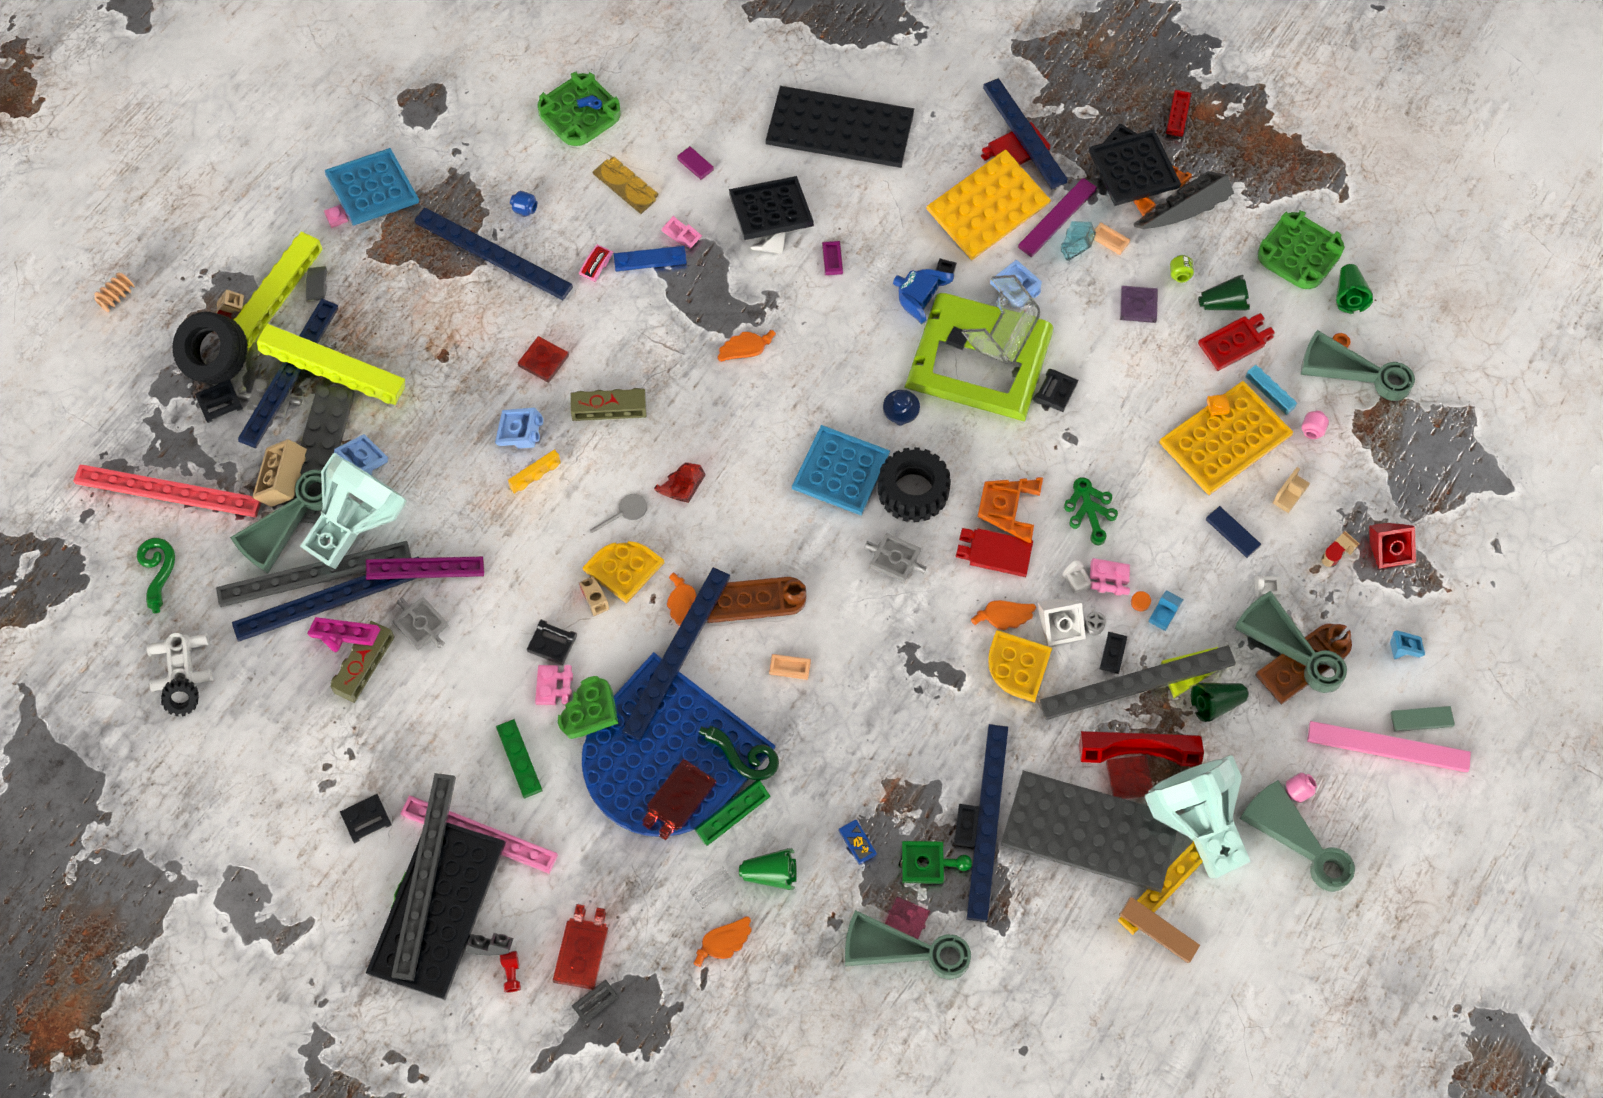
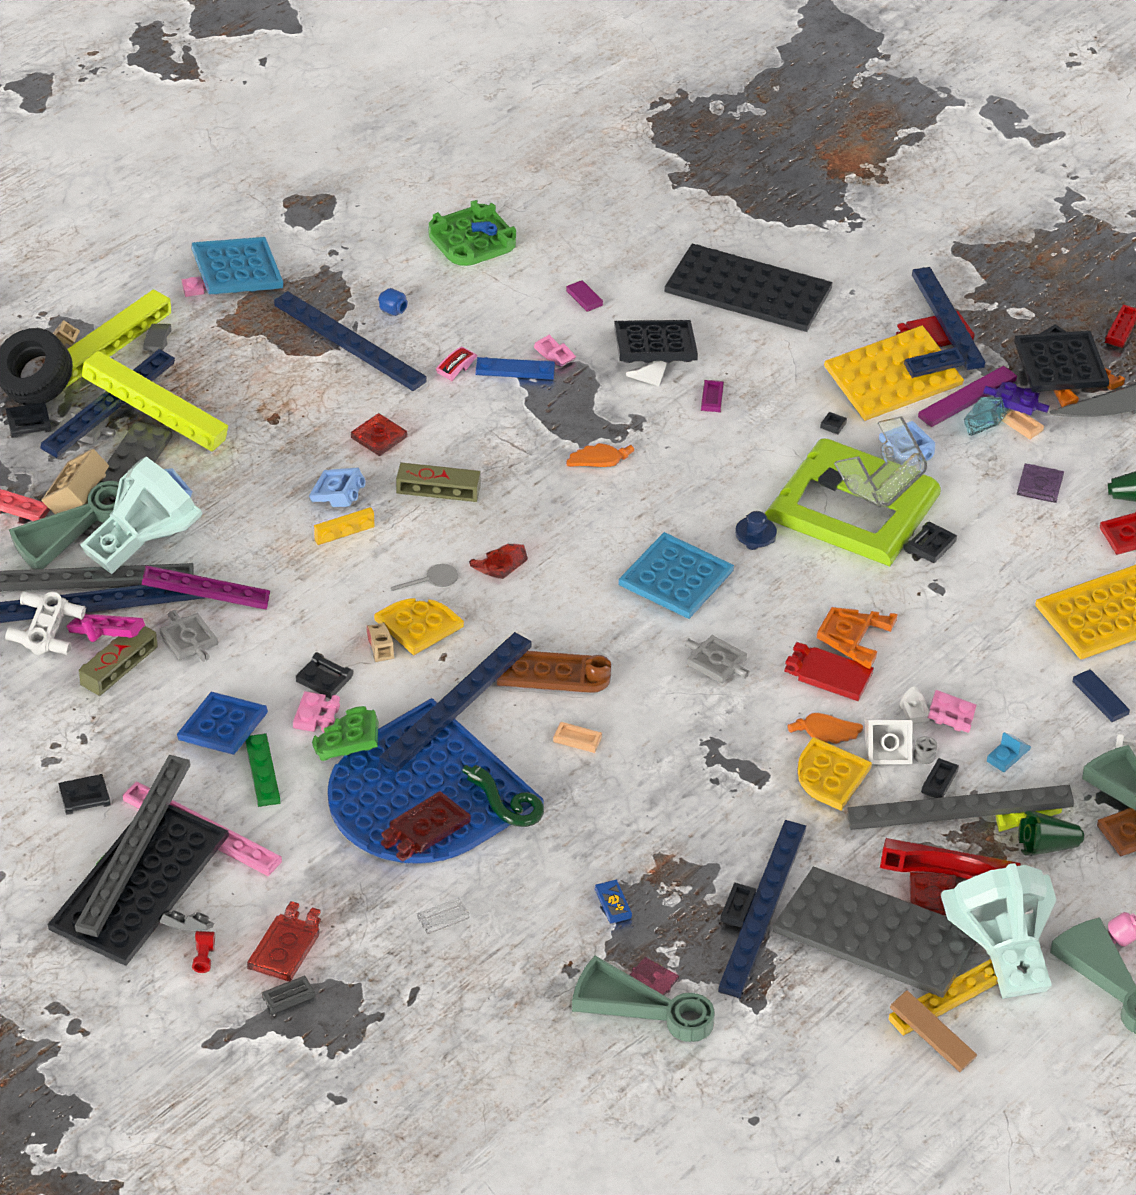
camera: 10 degrees right, 20 degrees down
clear yellow windscreen [592,157,658,214] -> none
orange animal [667,572,696,626] -> none
orange animal [693,916,752,967] -> none
green plate [694,780,771,846] -> none
green cone [739,848,797,890] -> none
black tyre [878,447,951,522] -> none
blue torso [893,269,954,324] -> none
green plate [902,841,972,884] -> none
green plant [1064,477,1118,546] -> none
orange tile [1131,591,1151,612] -> none
lime head [1170,255,1194,283] -> none
light orange plate [1207,394,1230,416] -> none
none -> white piece [5,591,86,655]
none -> blue plate [177,691,268,755]
none -> dark blue tile [904,347,965,378]
none -> dark purple plate [983,382,1050,415]

